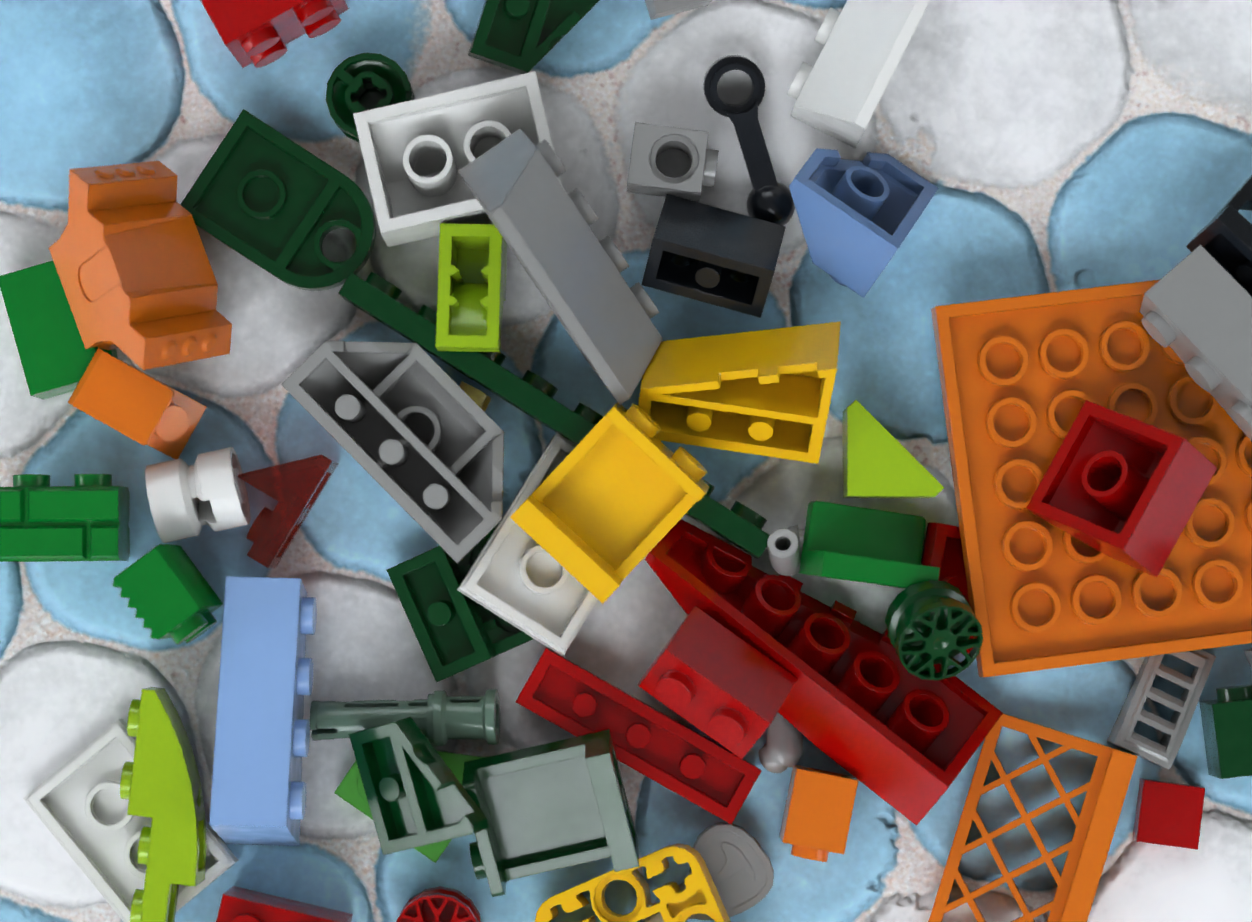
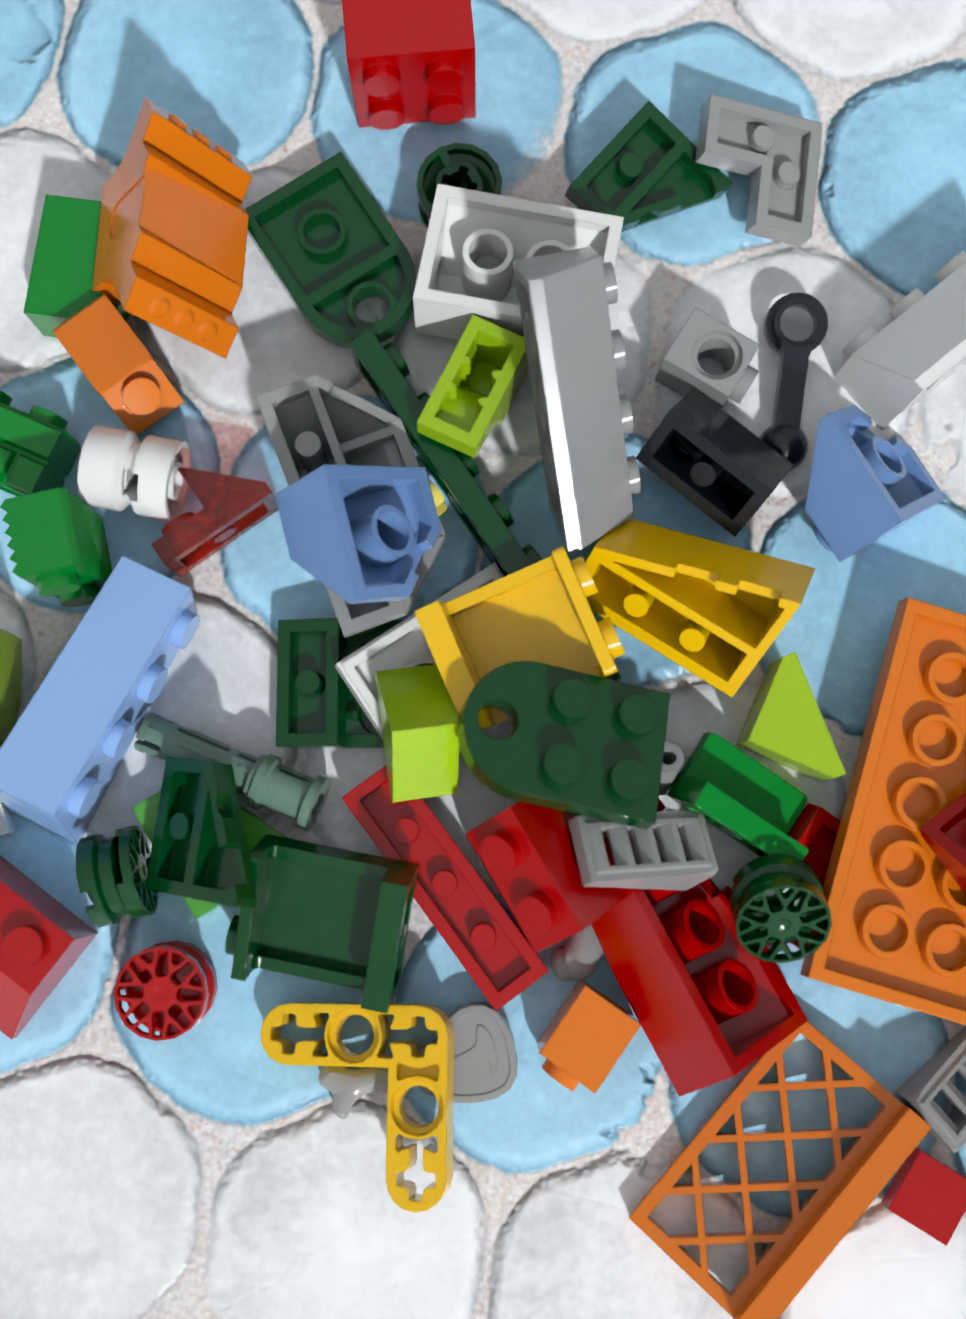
camera: 20 degrees right, 5 degrees down
none -> dark green wheel [75,826,158,928]
none -> medium blue slope [275,464,442,604]
none -> lime slope [374,664,459,803]
none -> dark green plate [458,661,670,829]
none -> light grey slope [568,811,718,891]

